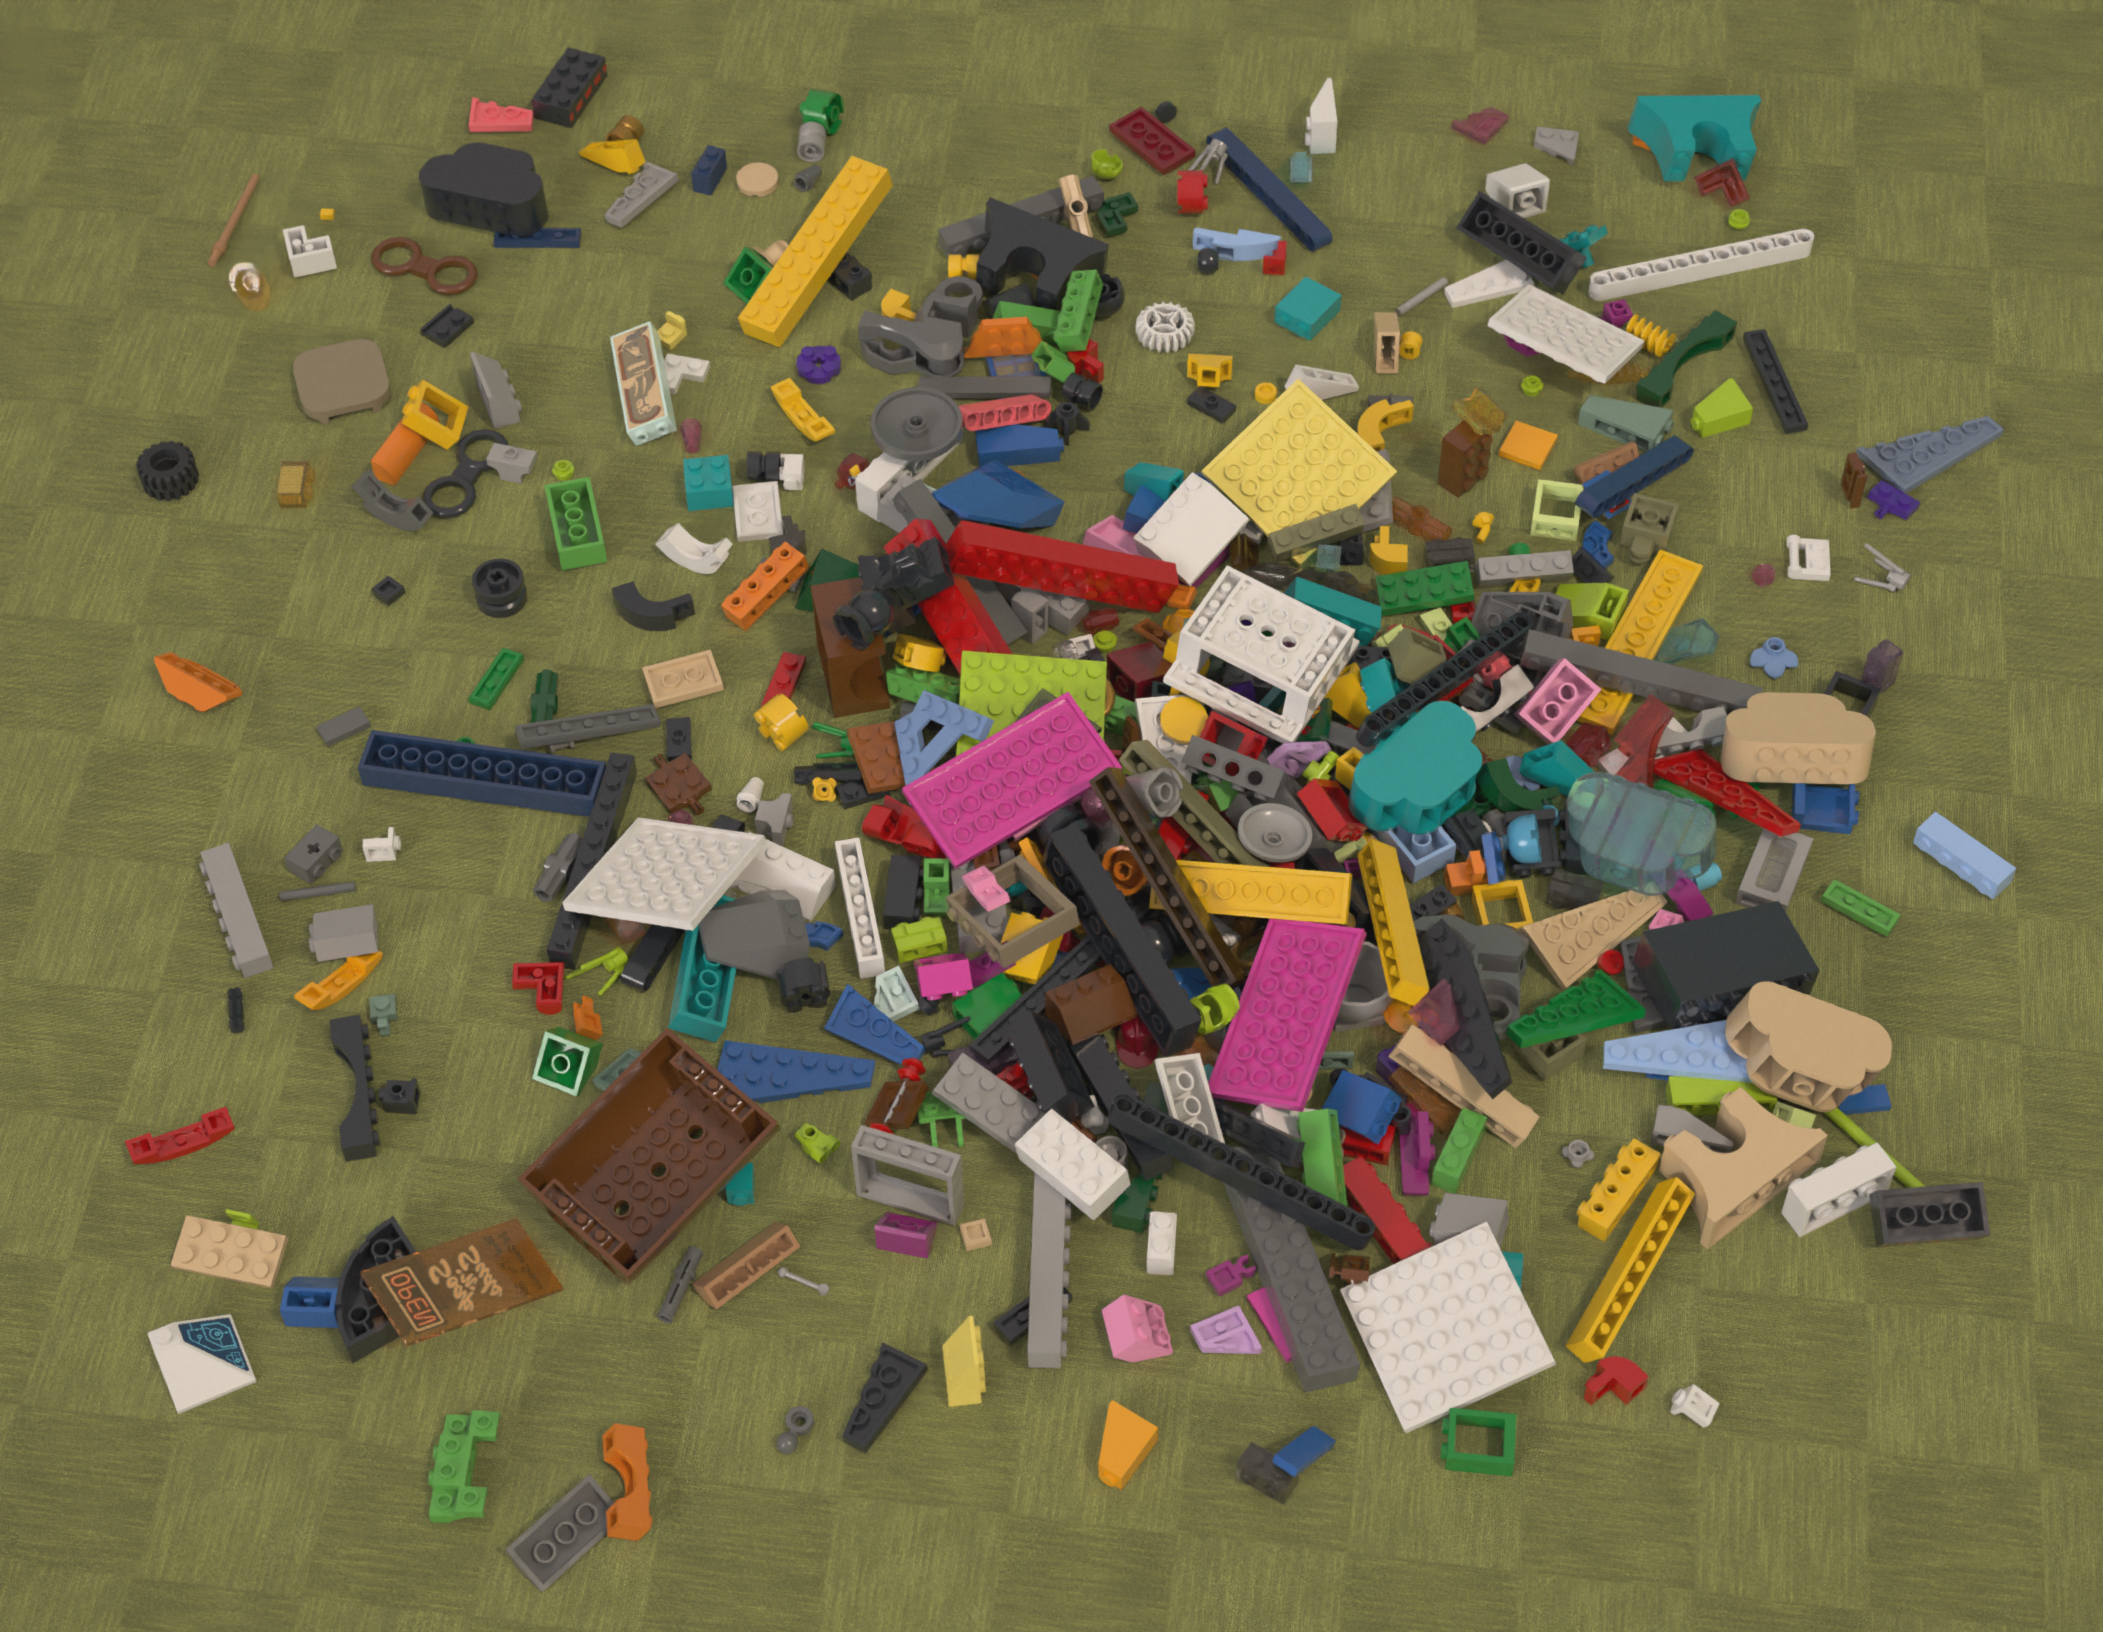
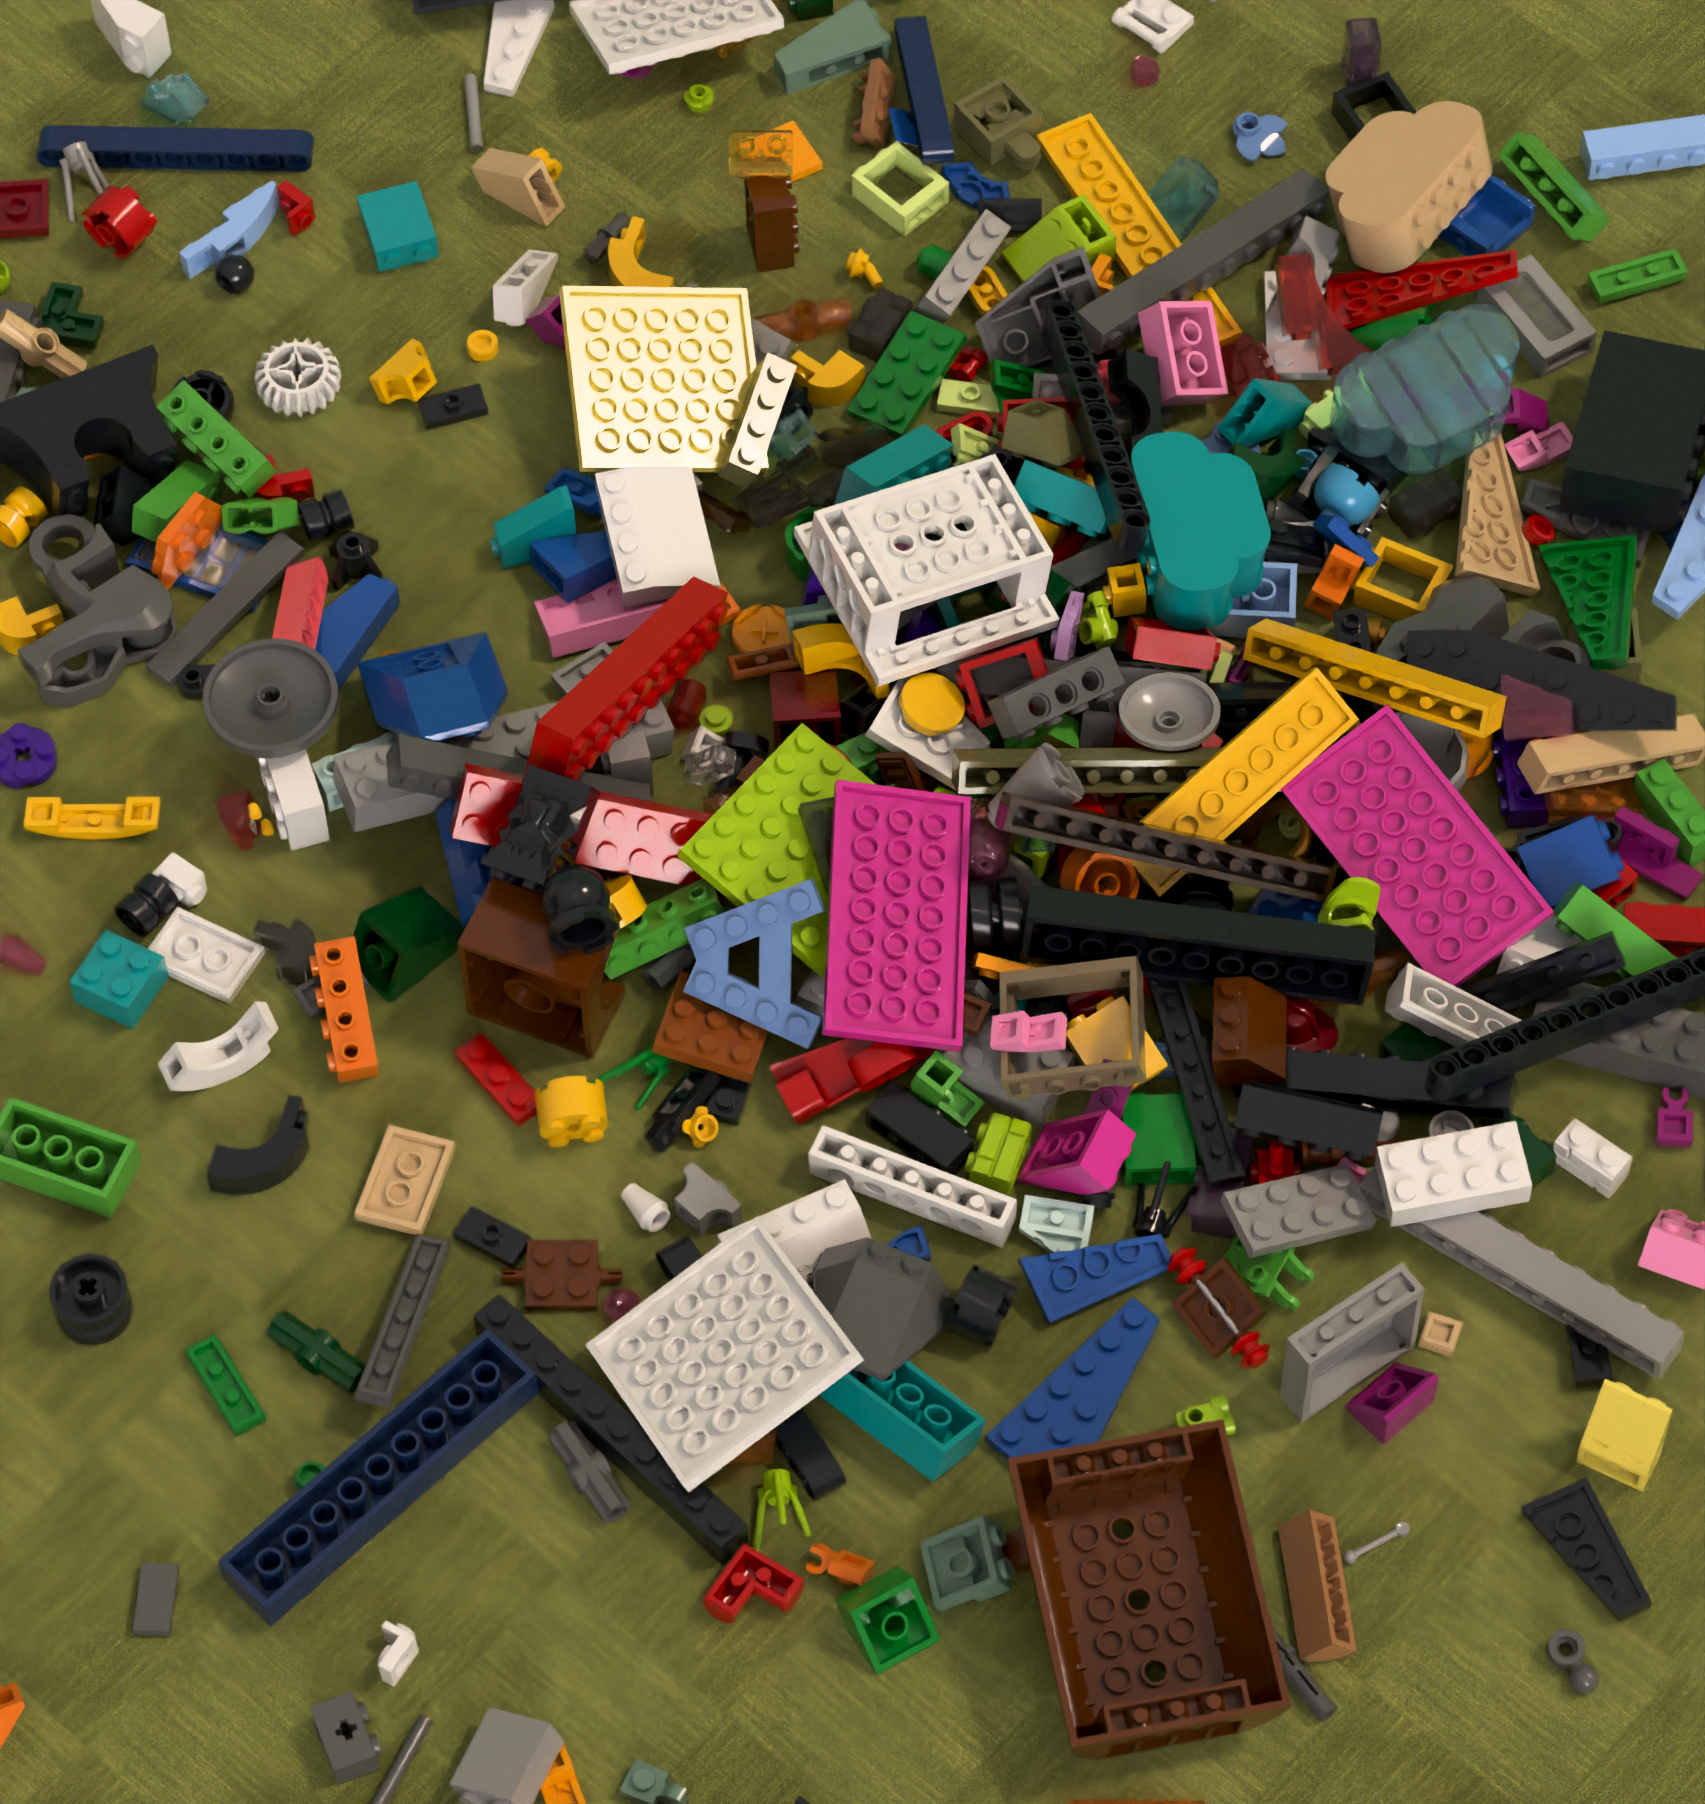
camera: 55 degrees left, 5 degrees up
none -> bright green brick [1498,131,1611,242]

